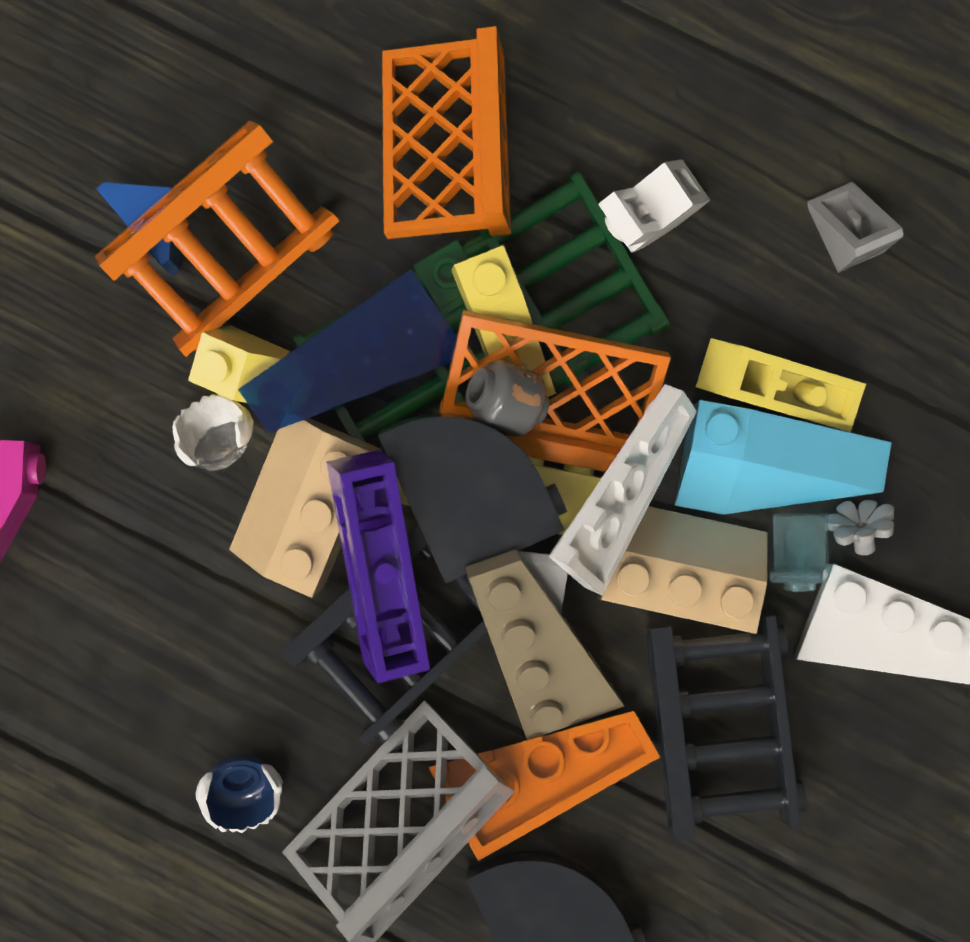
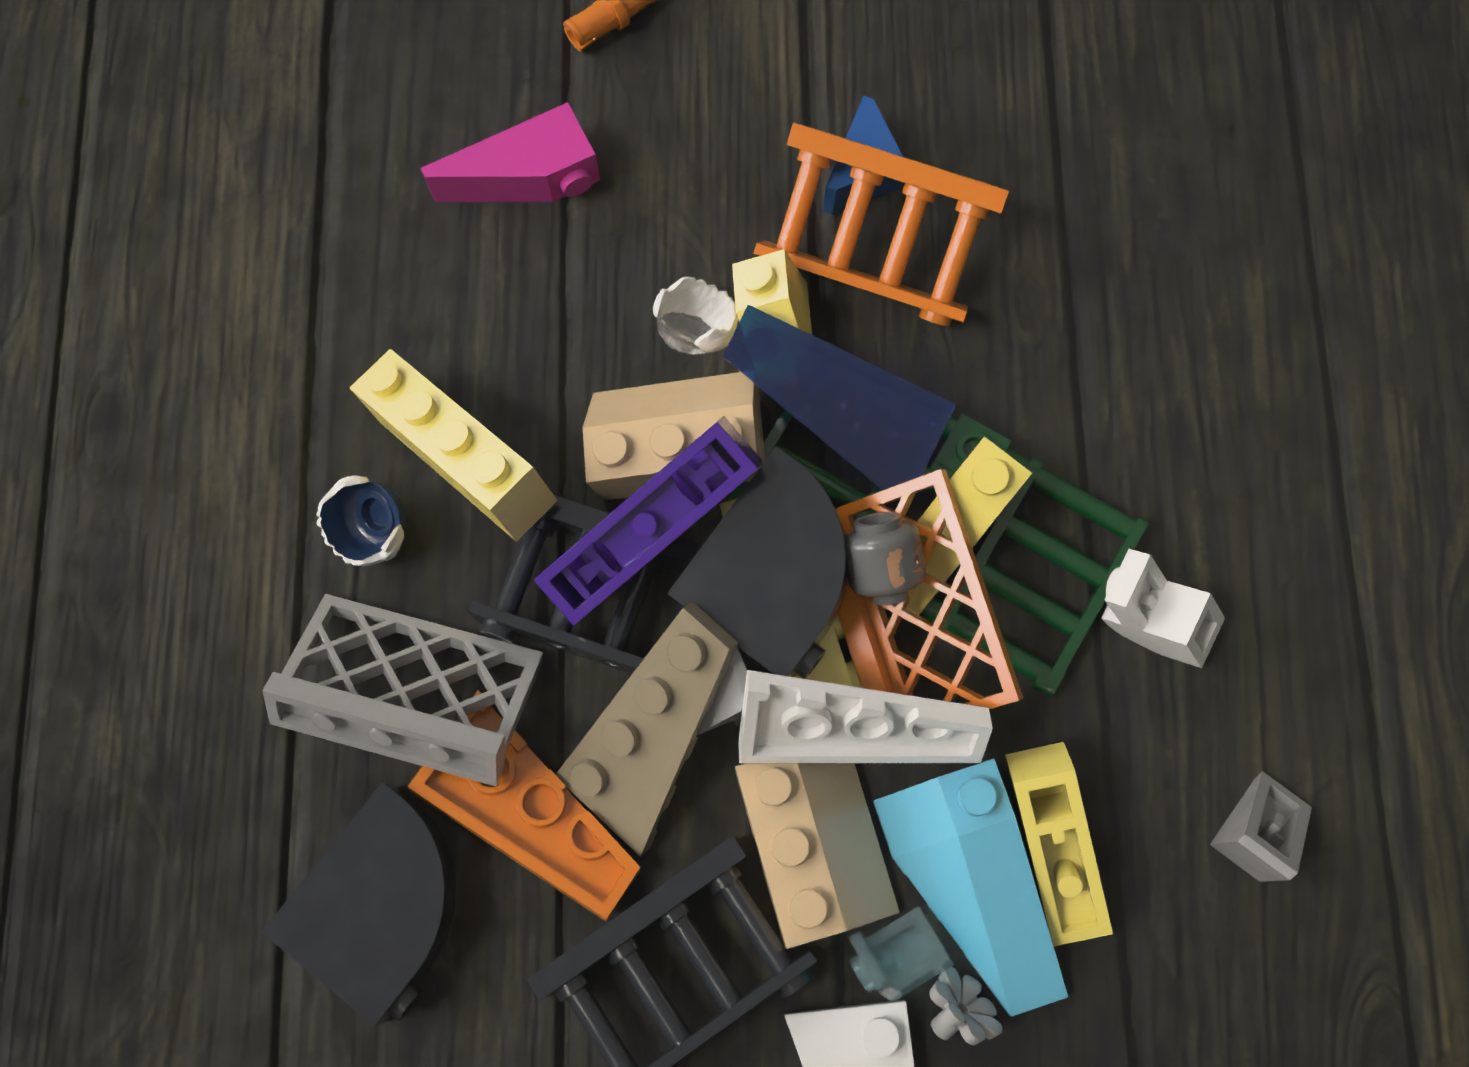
camera: 60 degrees right, 10 degrees down
orange fence [382,26,511,239] -> none
none -> light yellow brick [350,349,558,542]

